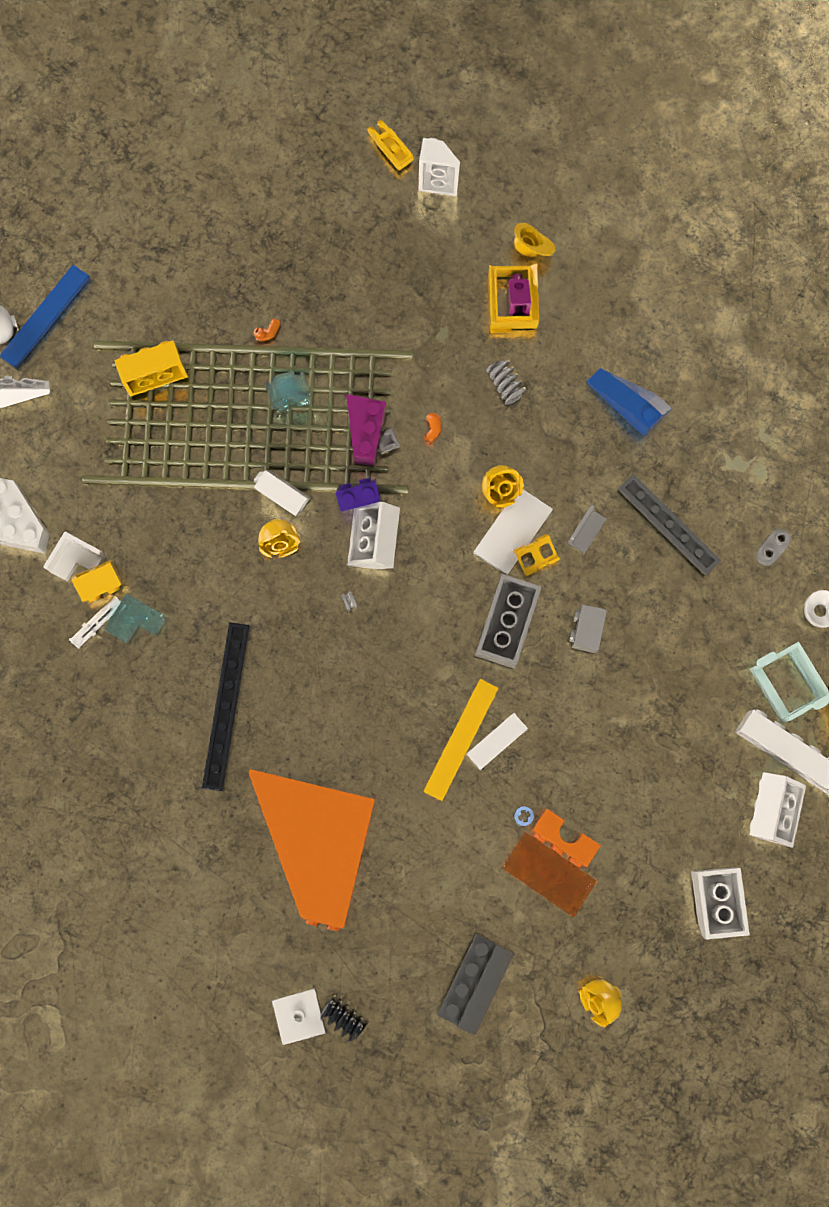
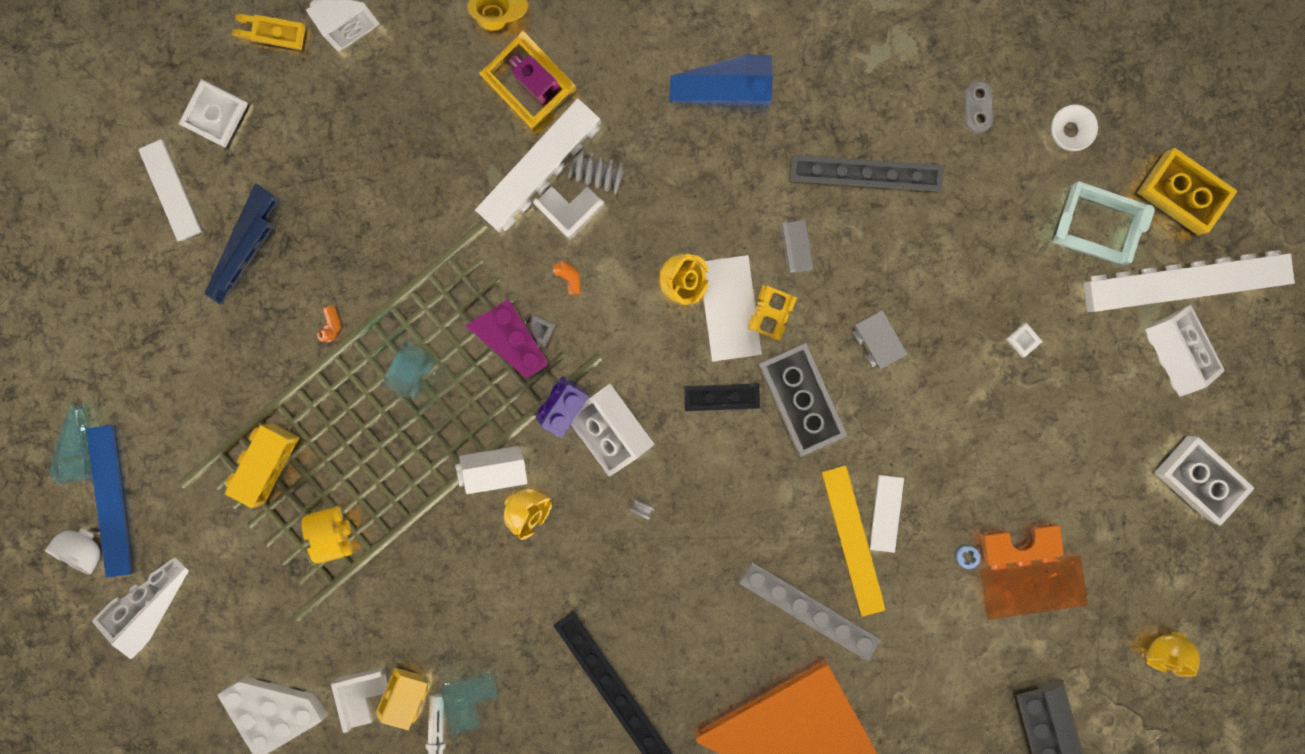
camera: 35 degrees left, 10 degrees up
none -> clear light blue slope [50,404,93,484]
none -> white tile [138,139,203,242]
none -> white plate [178,79,248,148]
none -> dark blue wedge [205,184,279,305]
none -> yellow brick [302,506,353,564]
none -> white brick [475,98,601,233]
none -> white panel [533,186,605,240]
none -> black tile [684,383,760,411]
none -> light grey plate [739,562,881,661]
none -> white tile [1006,323,1043,358]

